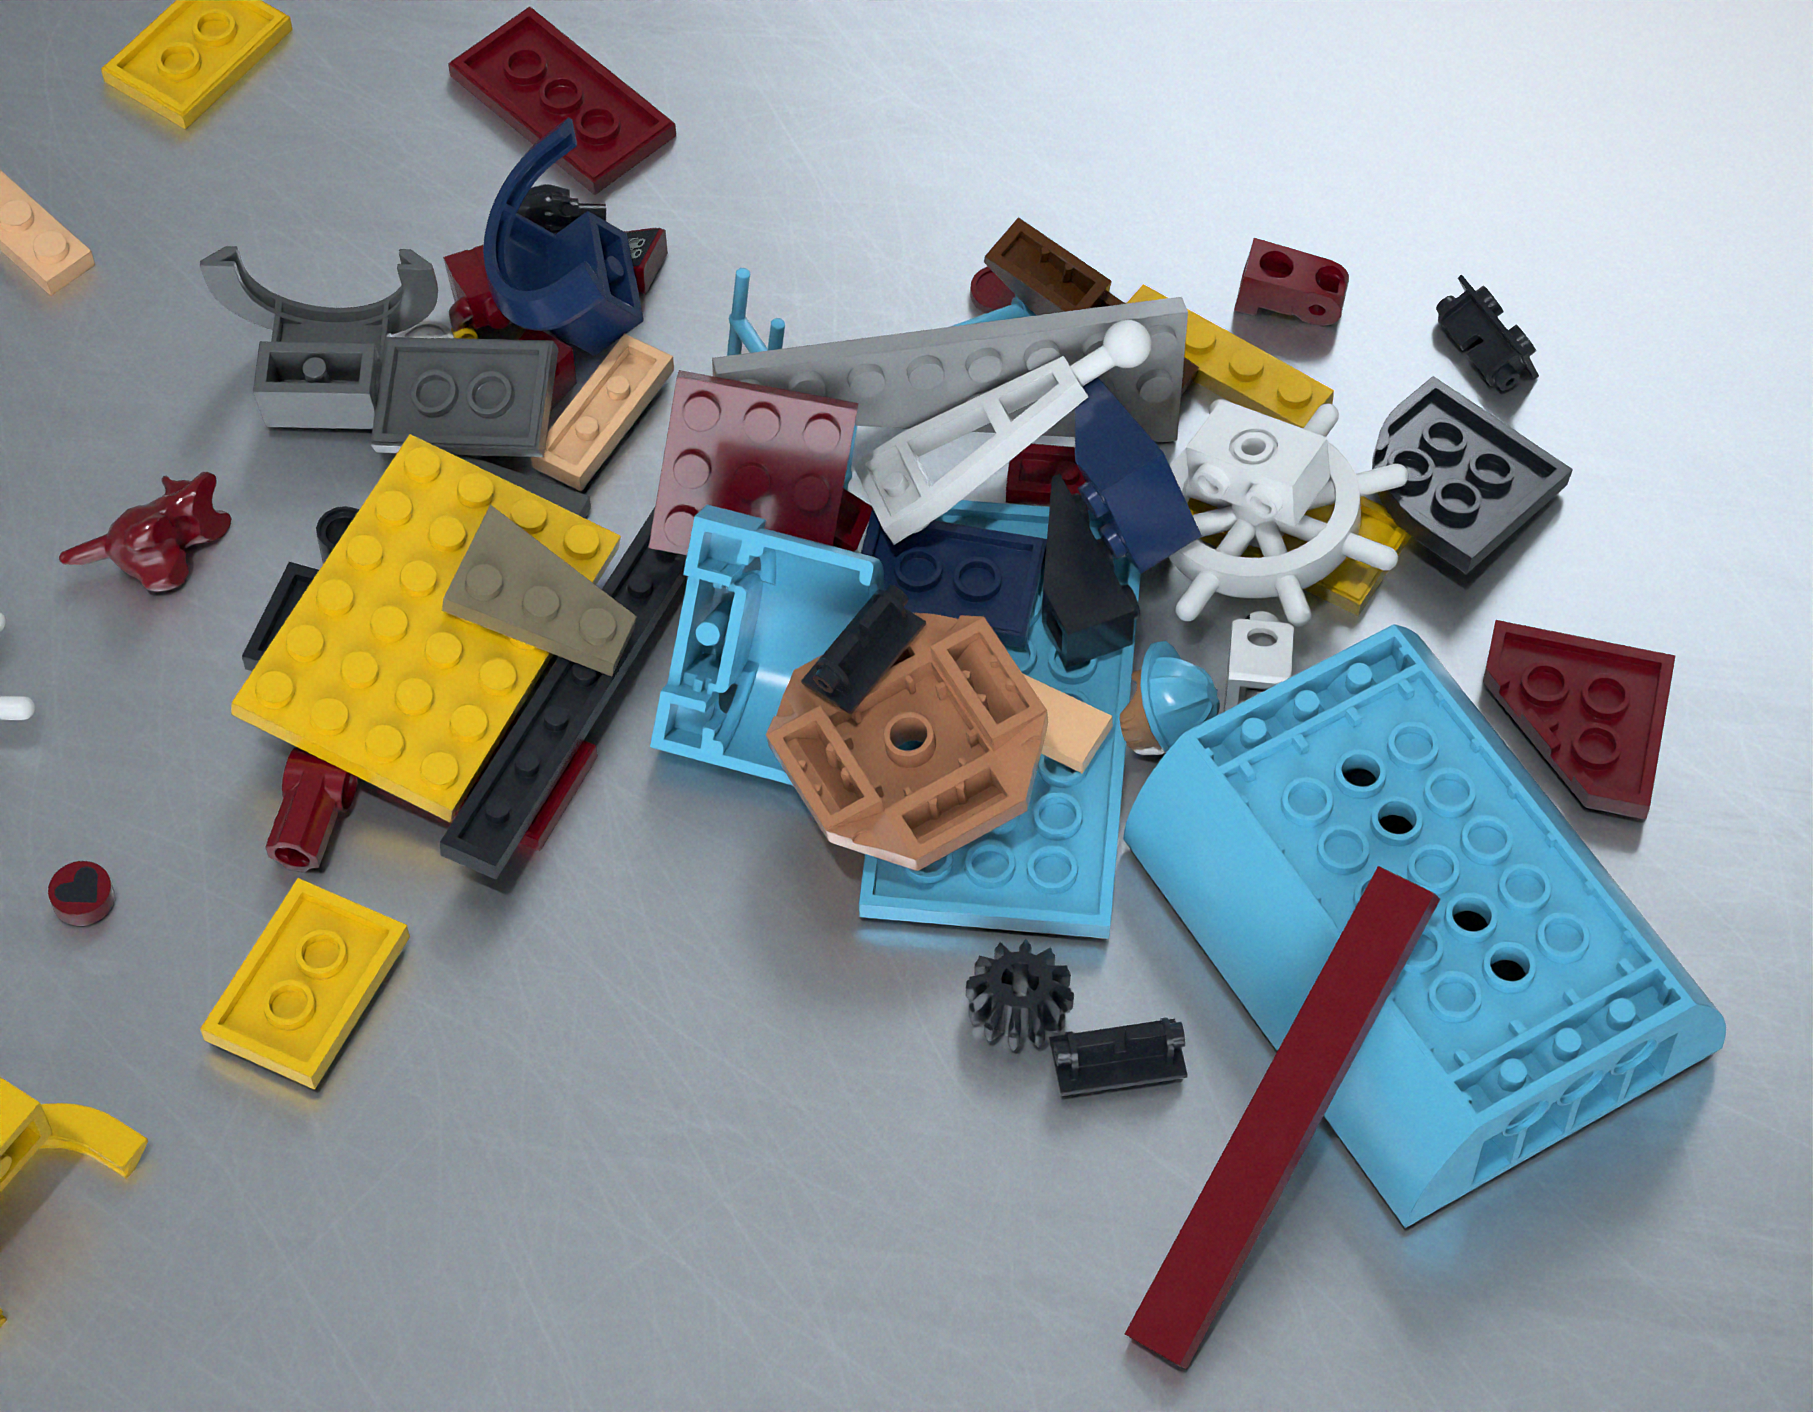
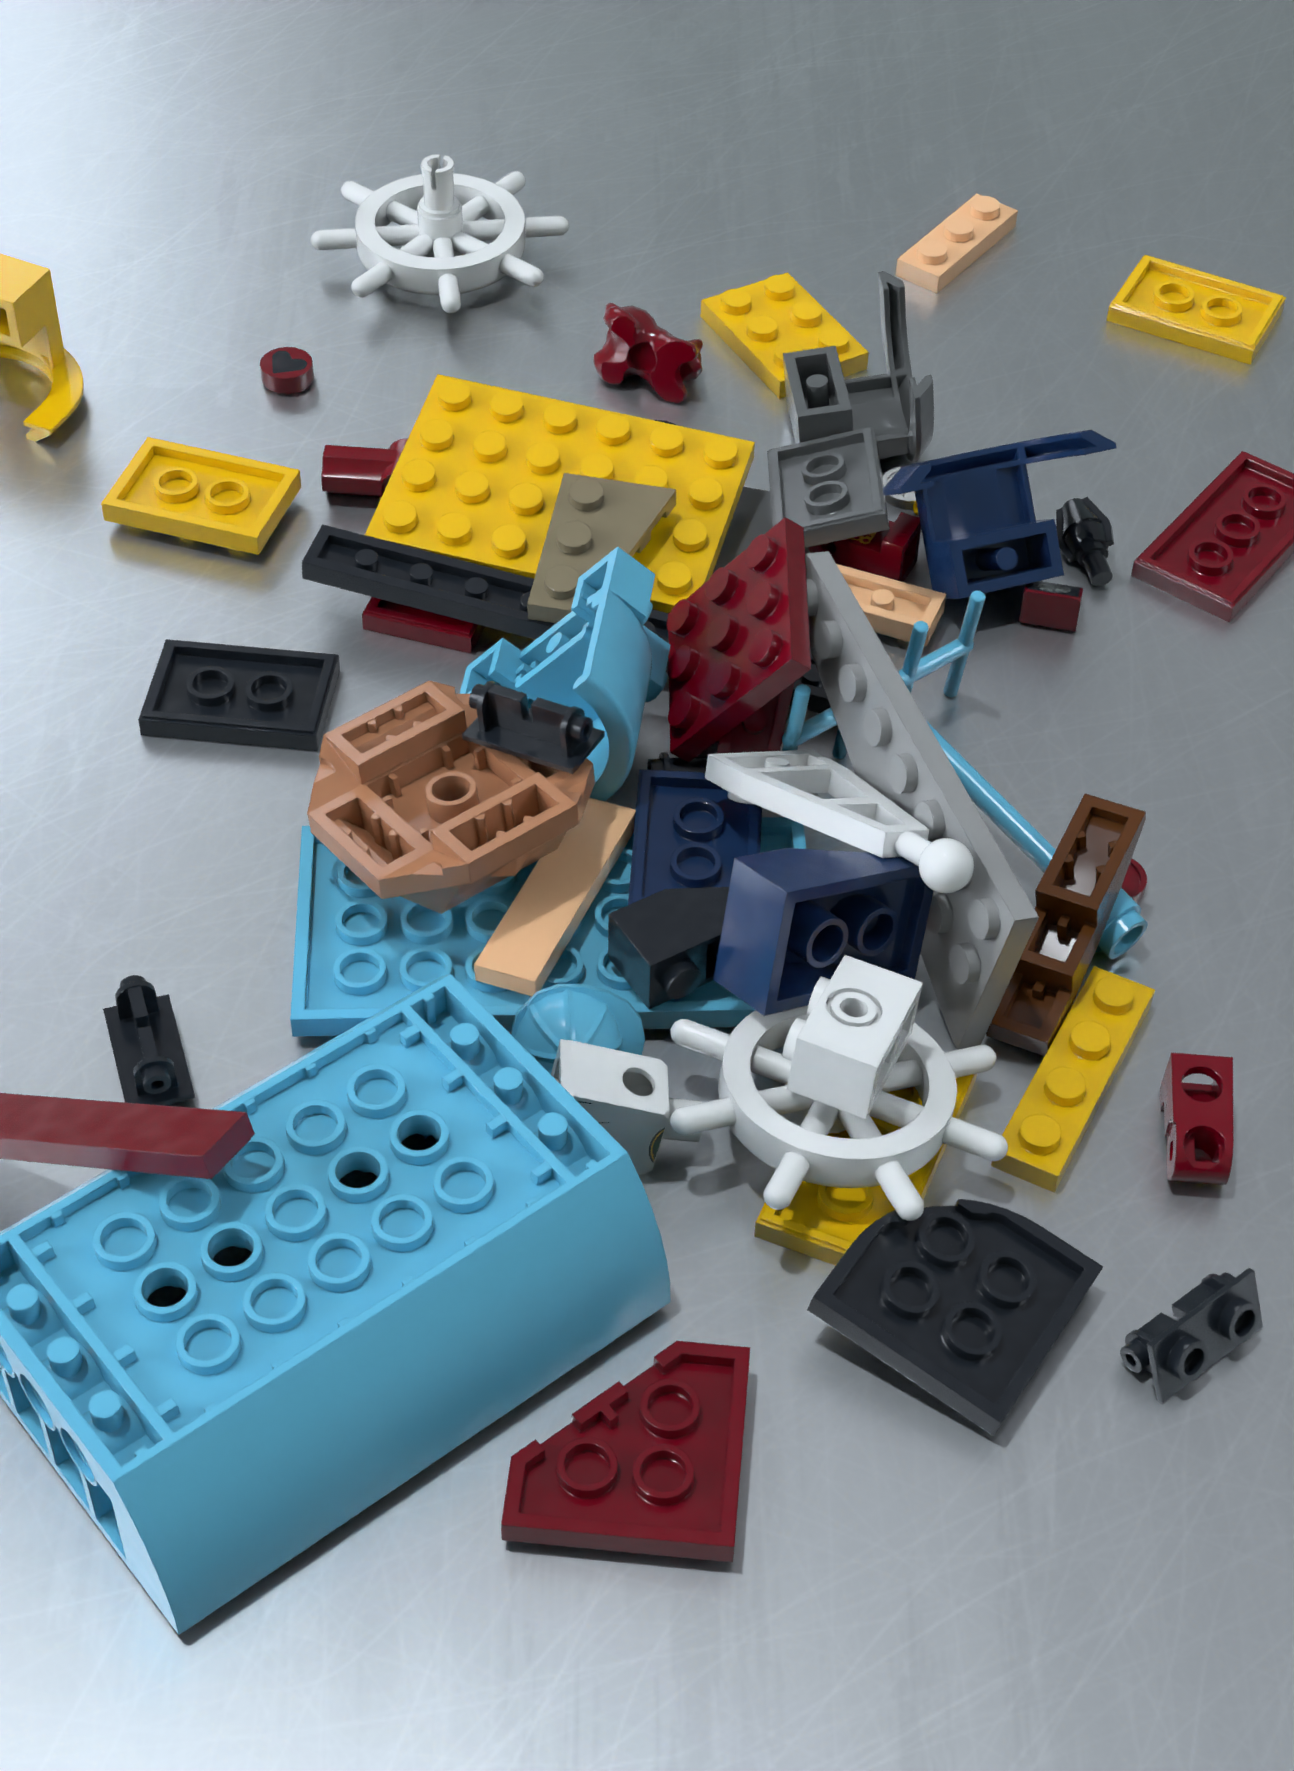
camera: 80 degrees right, 10 degrees down
black gear [965,939,1074,1051] -> none
none -> black tile [138,639,340,751]
none -> yellow plate [700,272,869,399]

